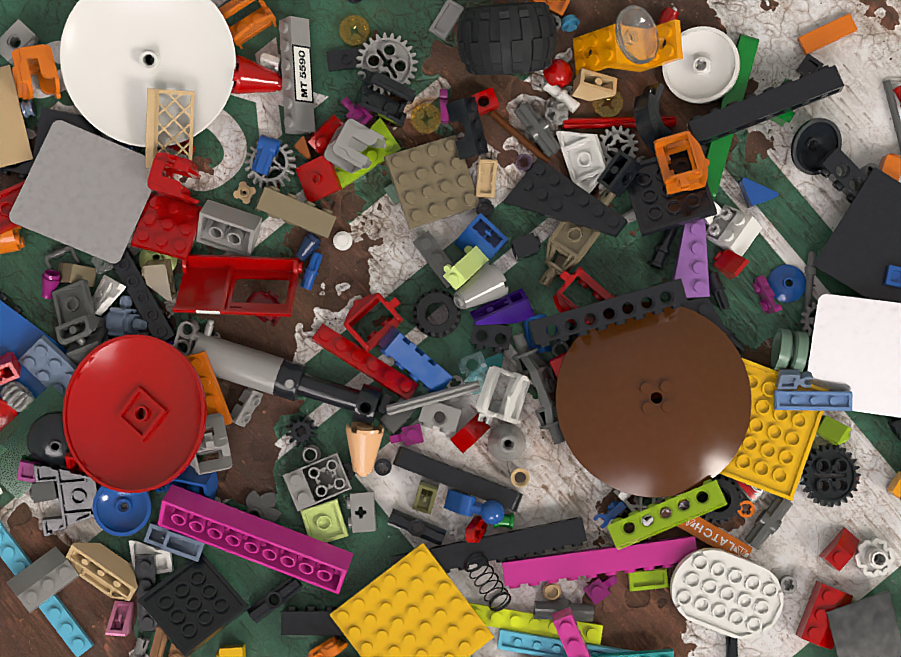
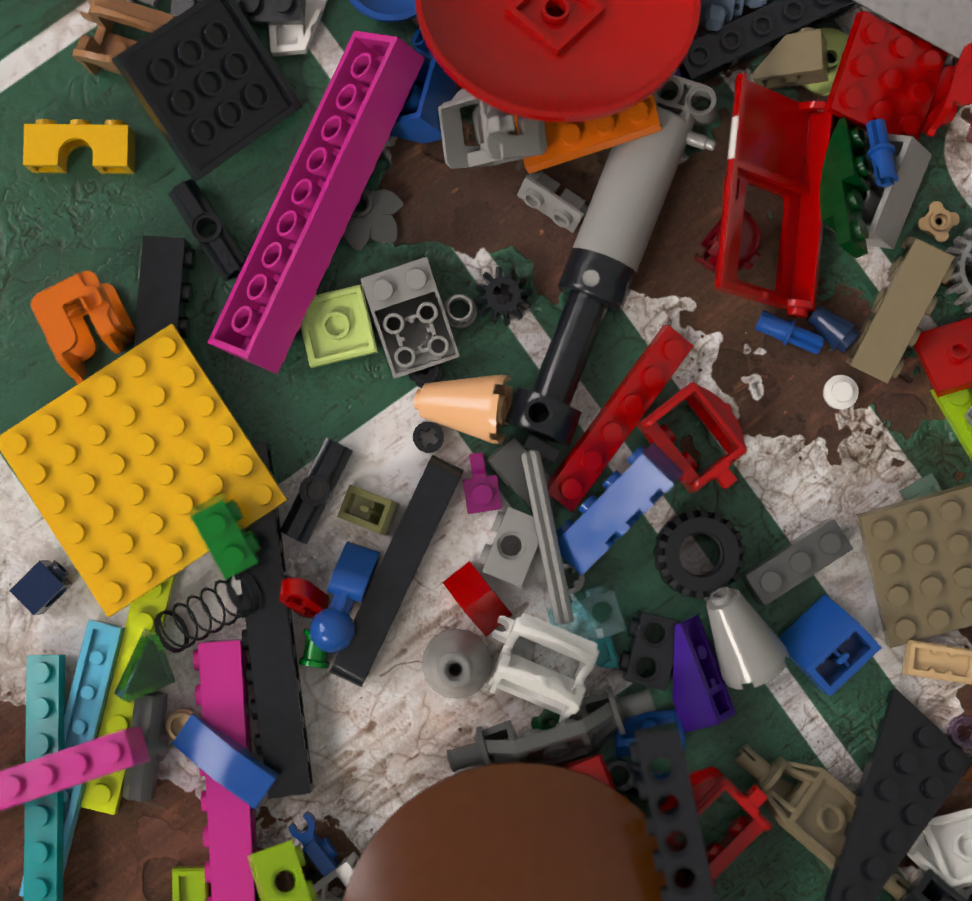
camera: 85 degrees right, 0 degrees up
sand blue slope [143,522,205,562] -> none
light grey brick [347,491,377,533] -> none
yellowish green brick [443,245,489,290] -> none
black plate [476,199,494,218] -> none
black brick [510,232,542,262] -> none
tan piece [510,468,530,487] -> none
magenta plate [583,575,618,605] -> none
none -> clear green slope [115,628,176,702]
none -> blue slope [172,713,279,809]
none -> green brick [190,492,261,580]
none -> dark green slope [820,117,872,259]
none -> blue axle [866,118,899,187]

